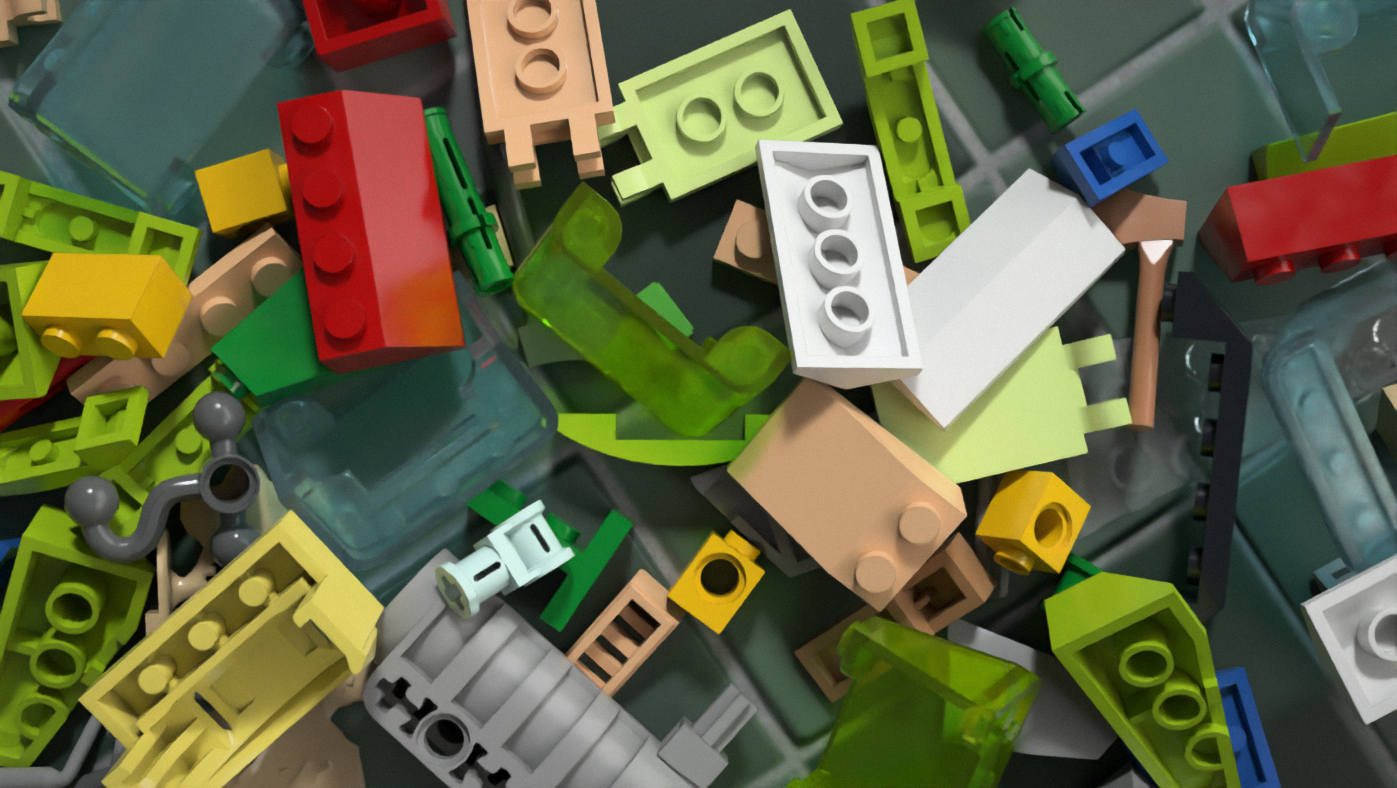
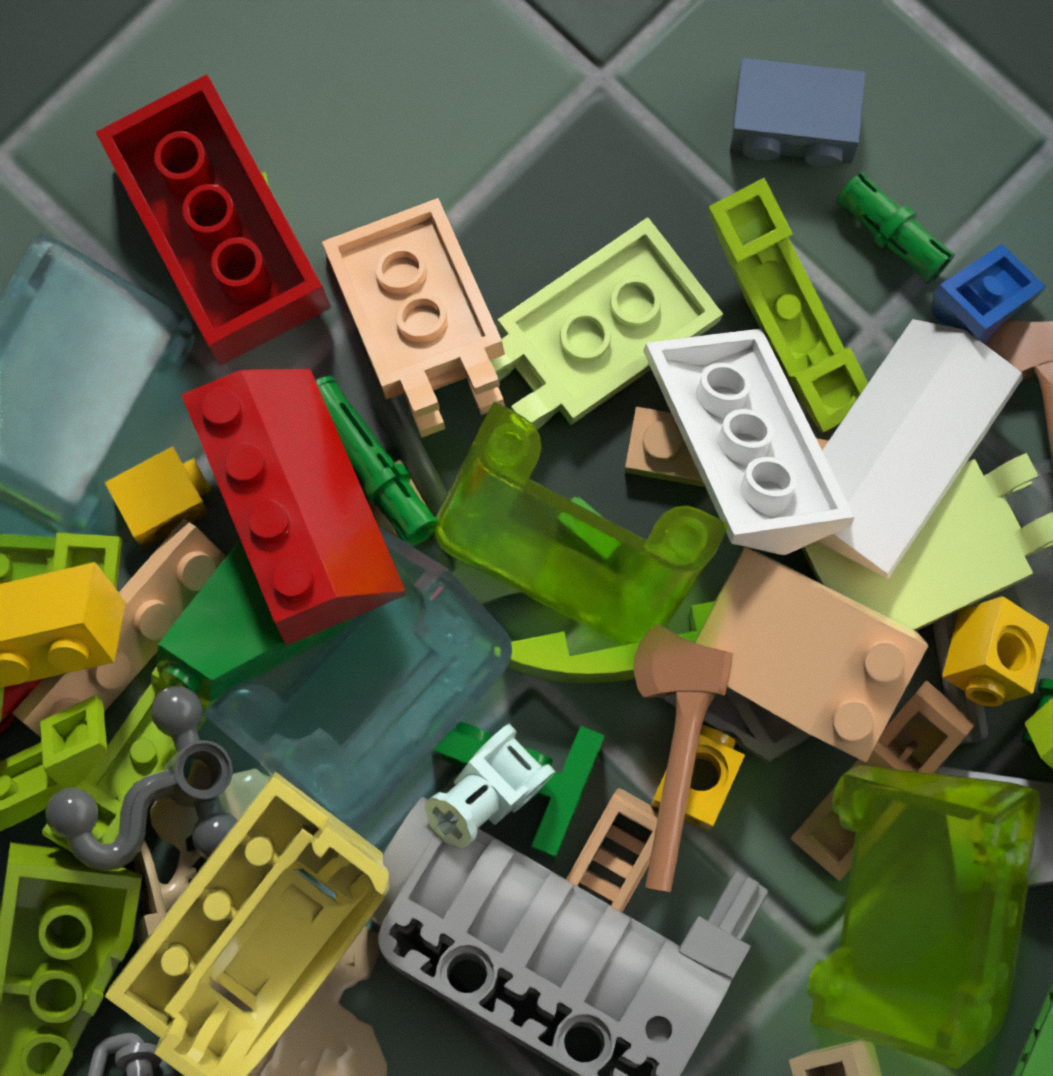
camera: 10 degrees left, 10 degrees down
none -> nougat piece [634,624,733,892]

